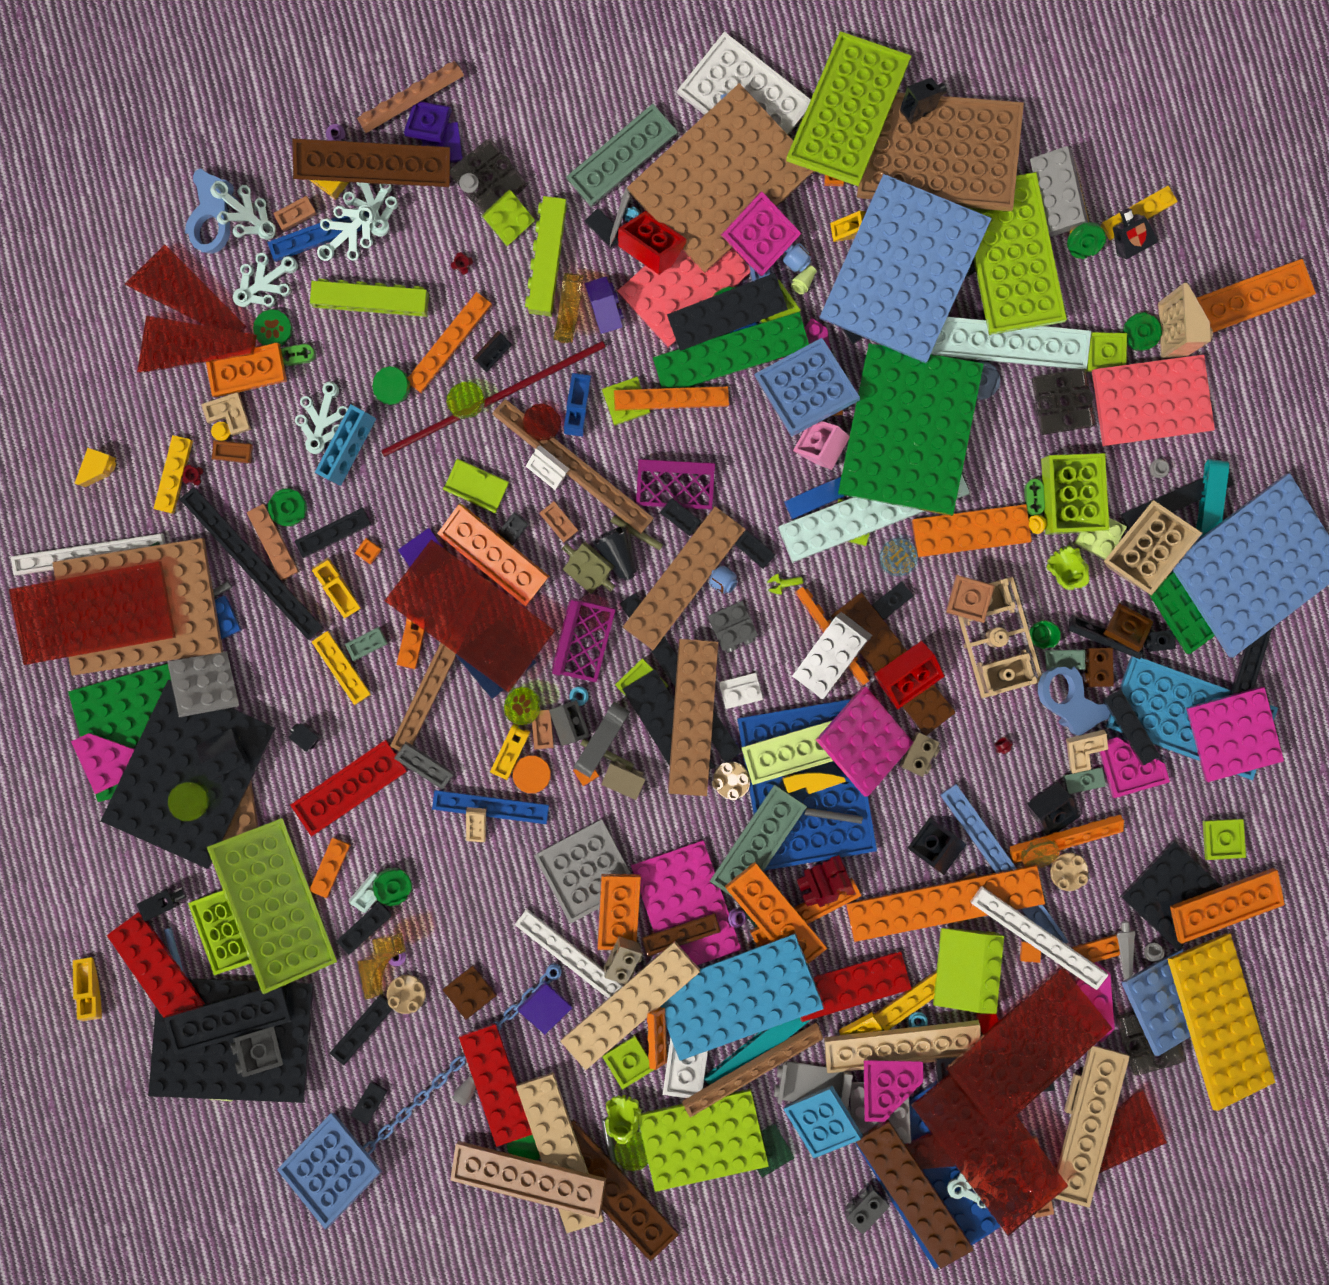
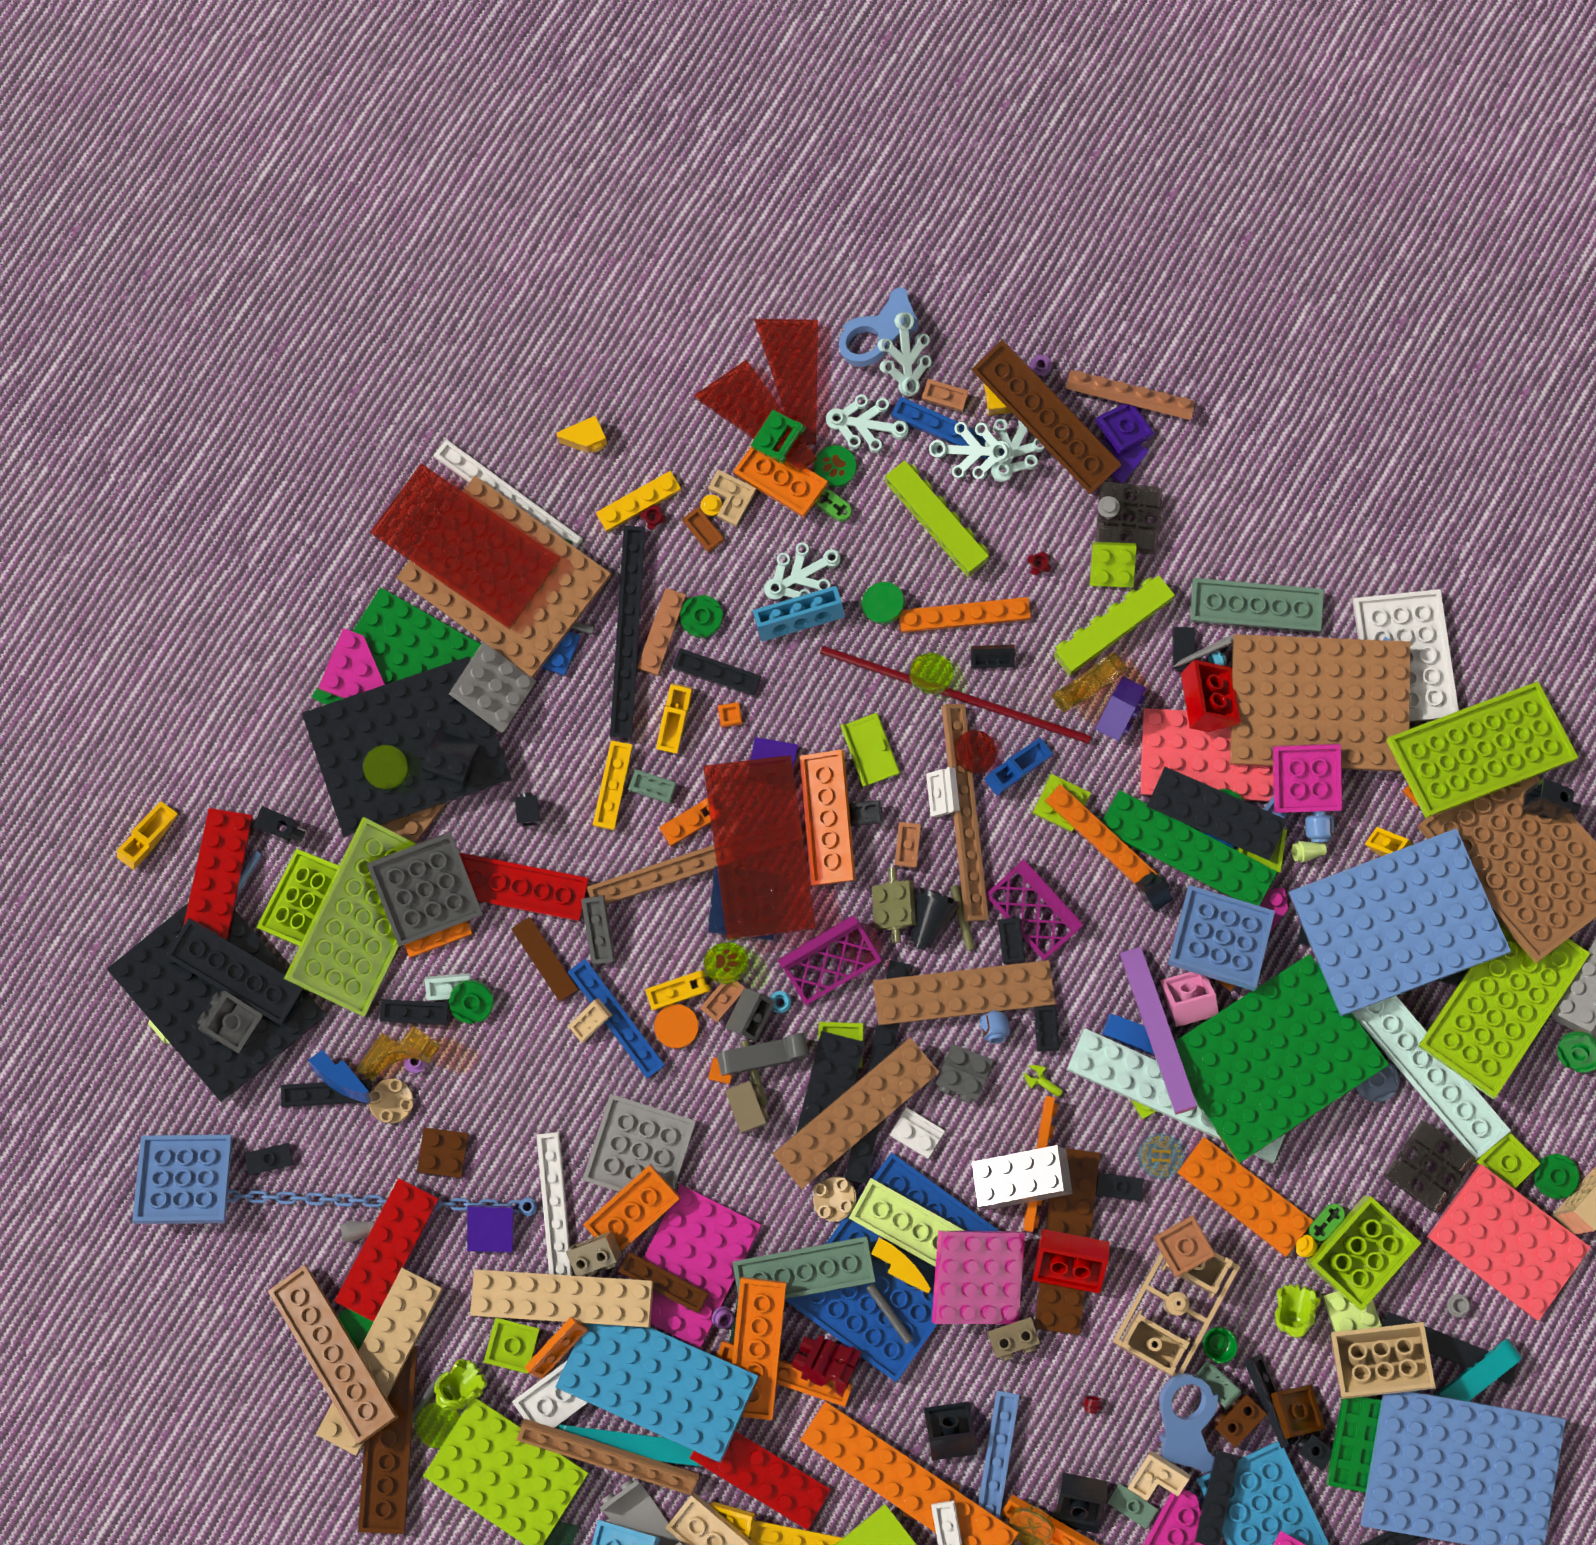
camera: 45 degrees right, 10 degrees down
none -> blue slope [308,1050,372,1104]
none -> dark grey plate [367,831,483,946]
none -> reddish brown tile [511,916,579,1003]
none -> green plate [750,410,806,464]
none -> medium lavender tile [1120,947,1197,1115]
none -> black brick [1135,872,1173,912]

